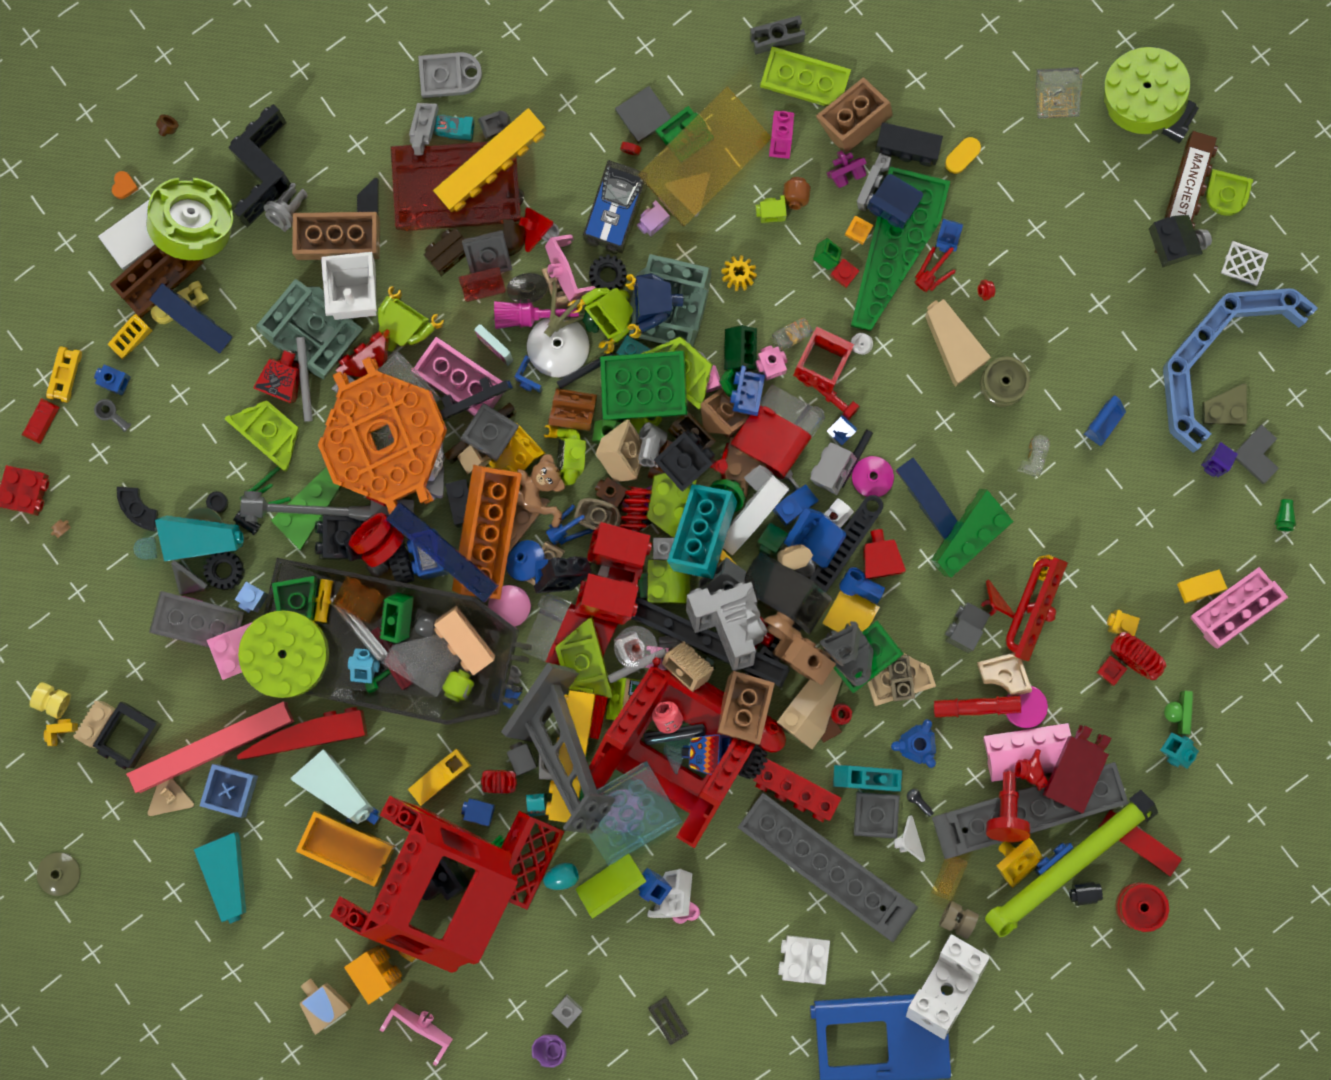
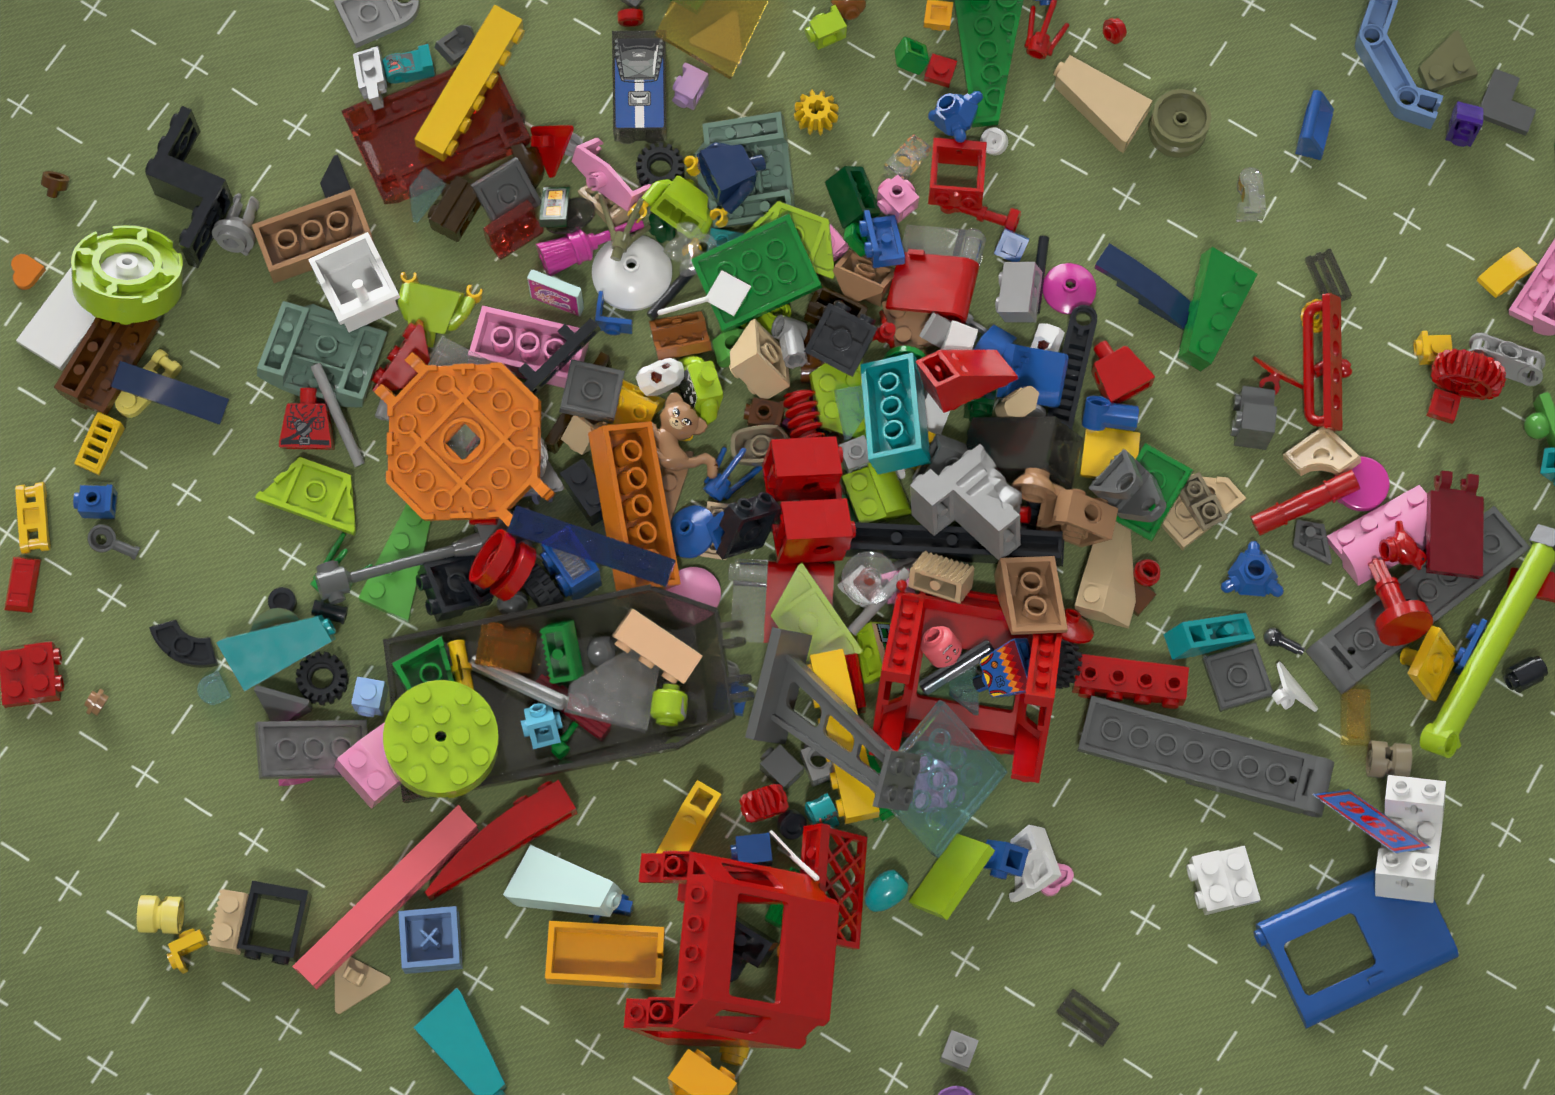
camera: 25 degrees left, 10 degrees down
none -> clear light blue tile [409,167,447,223]
none -> tile [539,187,571,227]
none -> white rock [636,358,684,396]
none -> white piece [657,271,751,316]
none -> clear plate [663,222,717,277]
none -> white piece [769,830,819,881]
none -> black tile [777,810,807,840]
none -> clear light blue tile [834,385,865,441]
none -> red slope [915,350,1018,413]
none -> blue rock [928,91,983,143]
none -> dark grey piece [1293,520,1332,566]
none -> clear smoke tile [1305,248,1352,302]
none -> sticker [1313,789,1431,854]
none -> light grey piece [1469,333,1546,386]

